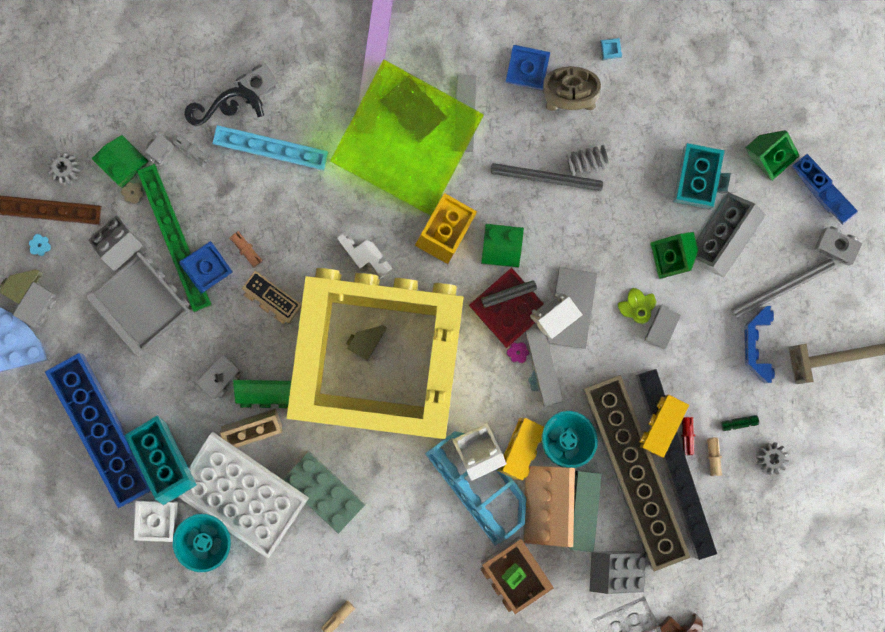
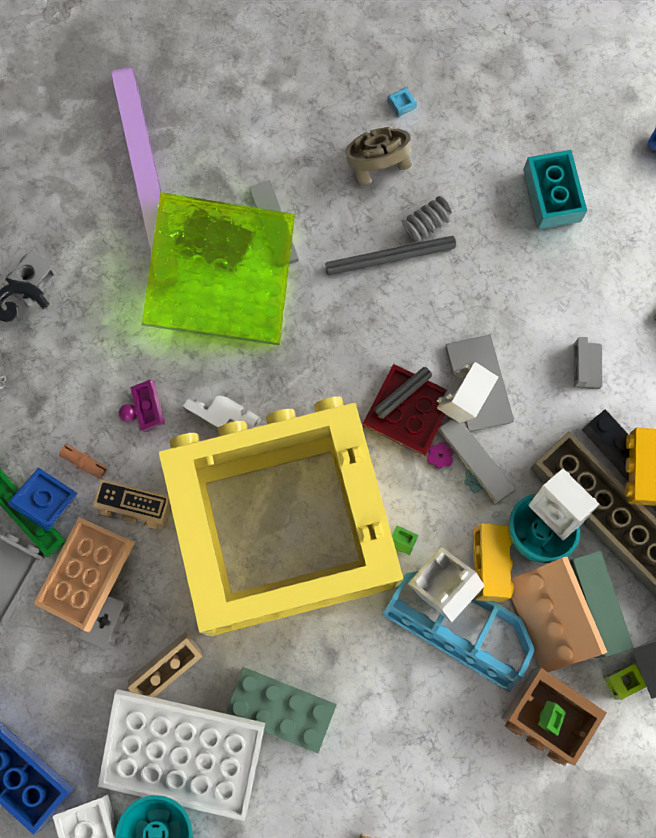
camera: 15 degrees left, 10 degrees down
teal brick [124,415,197,505] -> none
medium azure plate [212,125,329,171] -> none
green slope [233,380,291,408] -> none
olive slope [346,325,387,361] -> none
yellow slope [414,193,477,264] -> none
green slope [481,224,524,268] -> none
blue plate [505,45,550,90] -> none
lime plate [618,288,656,324] -> none
green slope [650,232,698,279] -> none
light grey slope [695,193,766,278] -> none
light grey tile [717,173,740,194] -> none
green slope [745,130,800,181] -> none
none -> light nougat plate [33,517,135,633]
none -> magenta plate [118,380,165,432]
none -> bright green plate [392,526,419,555]
none -> white container [528,469,599,541]
none -> lime brick [603,664,646,700]

